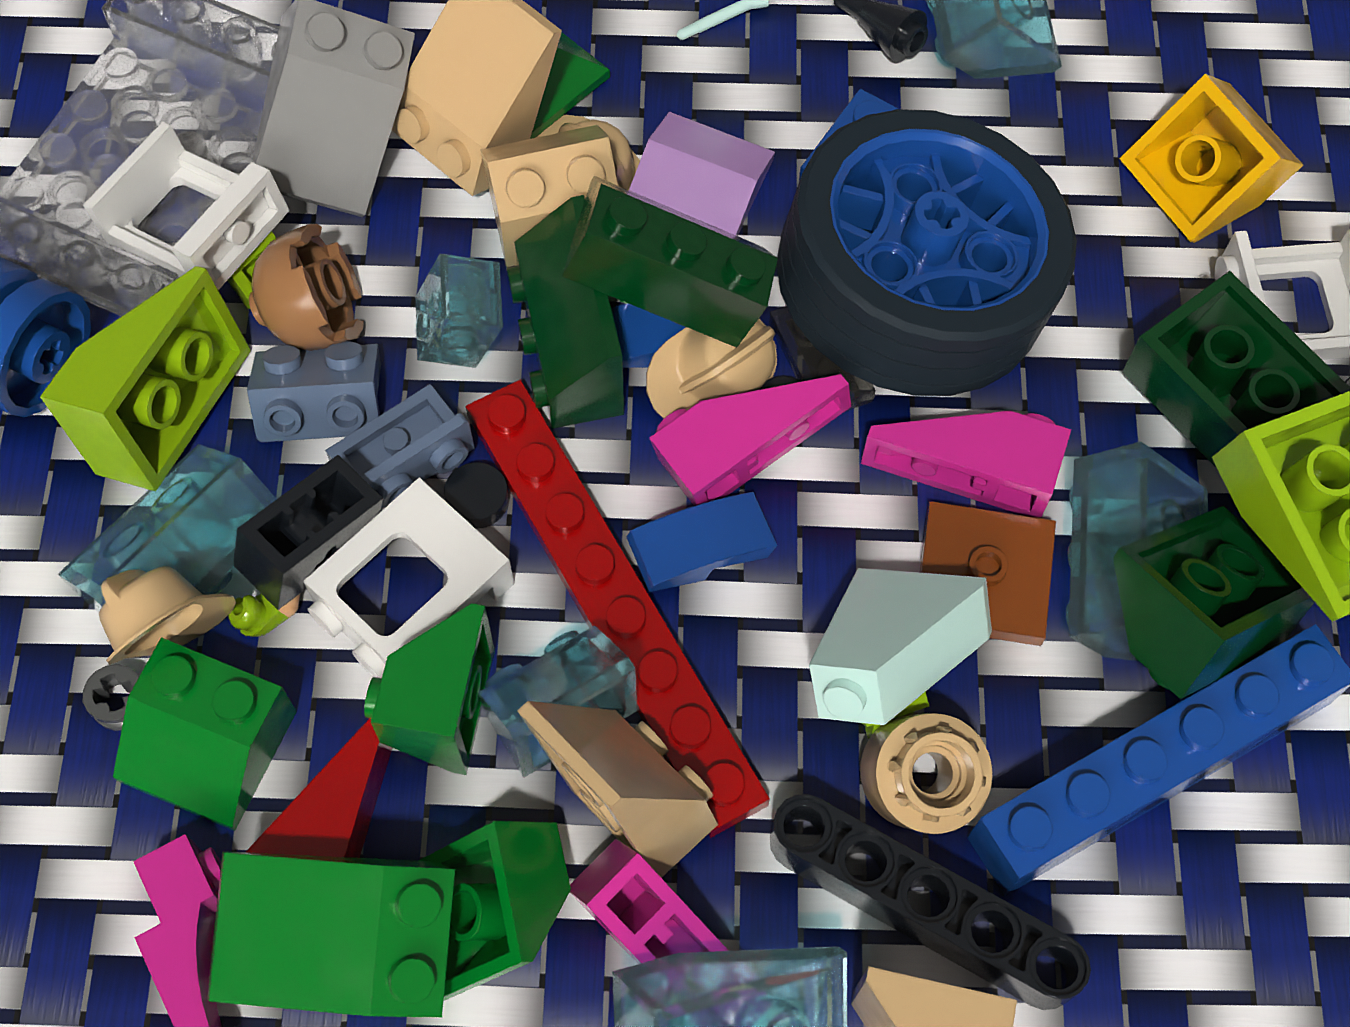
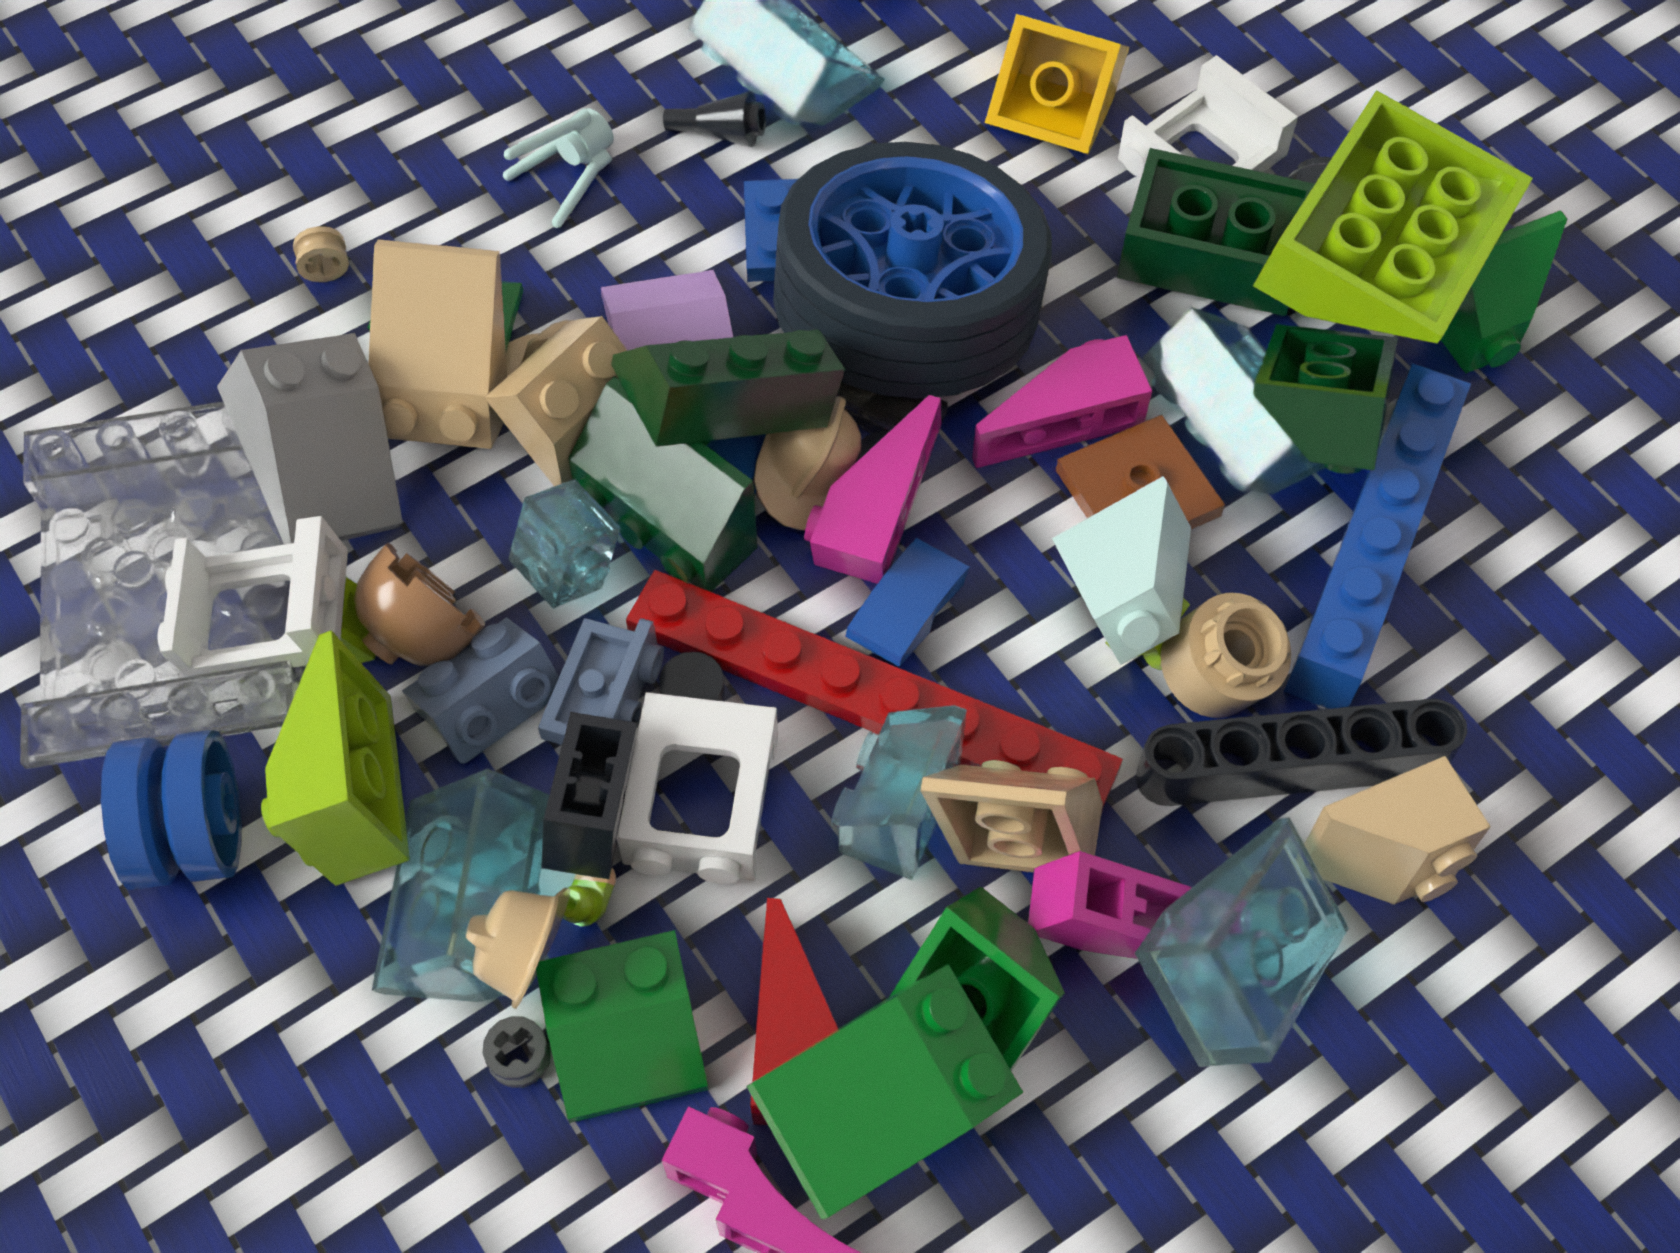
camera: 35 degrees left, 5 degrees down
green slope [364,603,495,775] -> none

